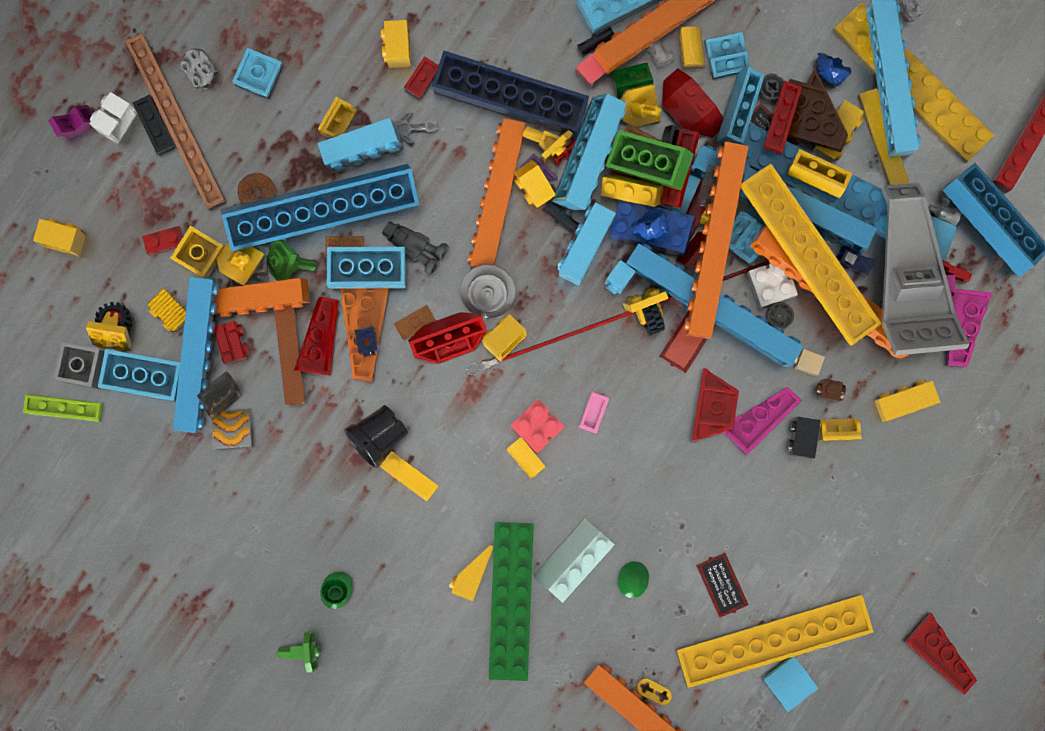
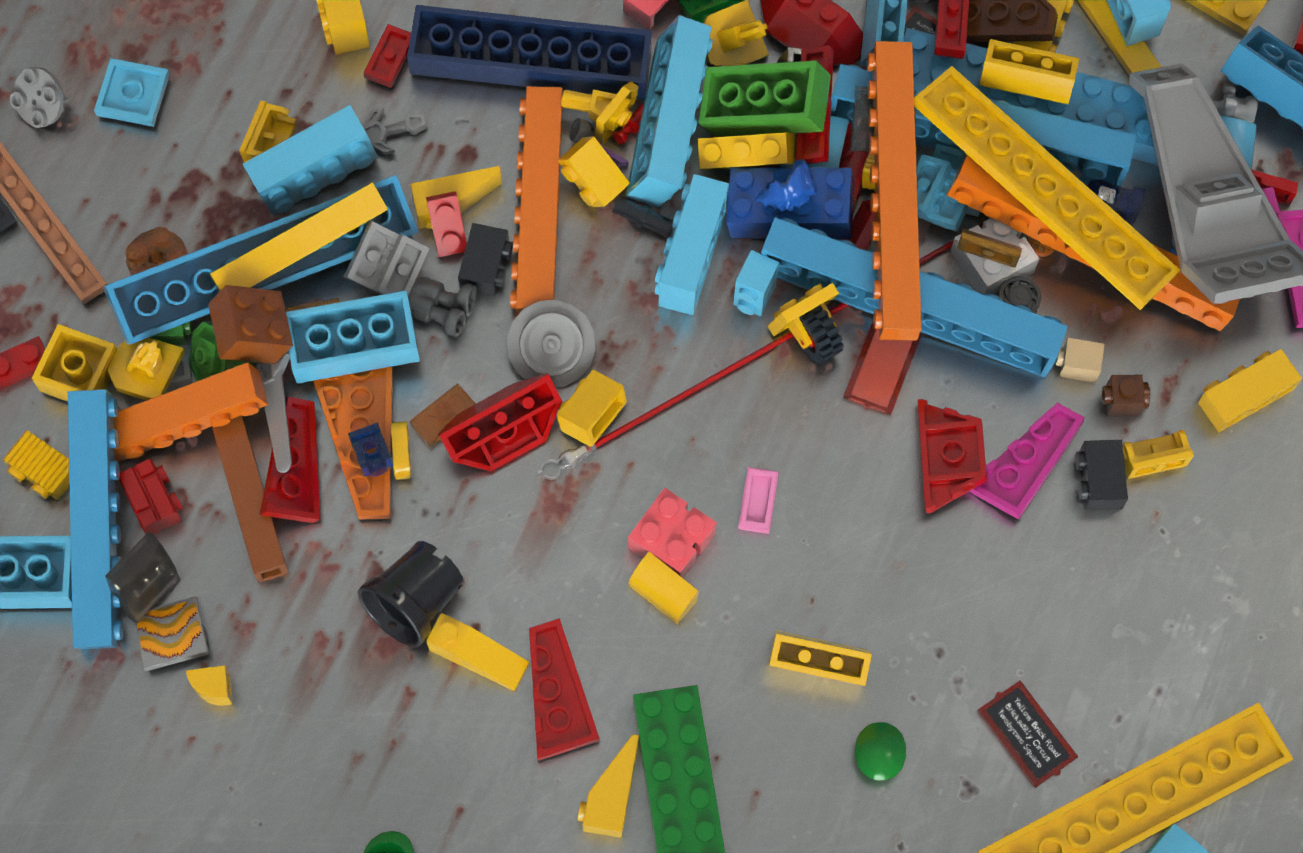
camera: 10 degrees left, 15 degrees down
light aqua slope [533,519,615,603] -> none
none -> yellow brick [186,665,232,706]
none -> dark orange brick [208,285,293,364]
none -> yellow tile [210,183,388,291]
none -> light grey sword [256,351,292,473]
none -> light grey slope [344,221,430,295]
none -> yellow beam [391,421,411,480]
none -> yellow slope [410,166,502,229]
none -> plate [426,191,467,257]
none -> black brick [458,223,513,297]
none -> red wing [529,618,600,761]
none -> dark grey hinge [569,118,594,143]
none -> yellow brick [768,630,872,686]
none -> pearl gold slope [957,229,1022,268]

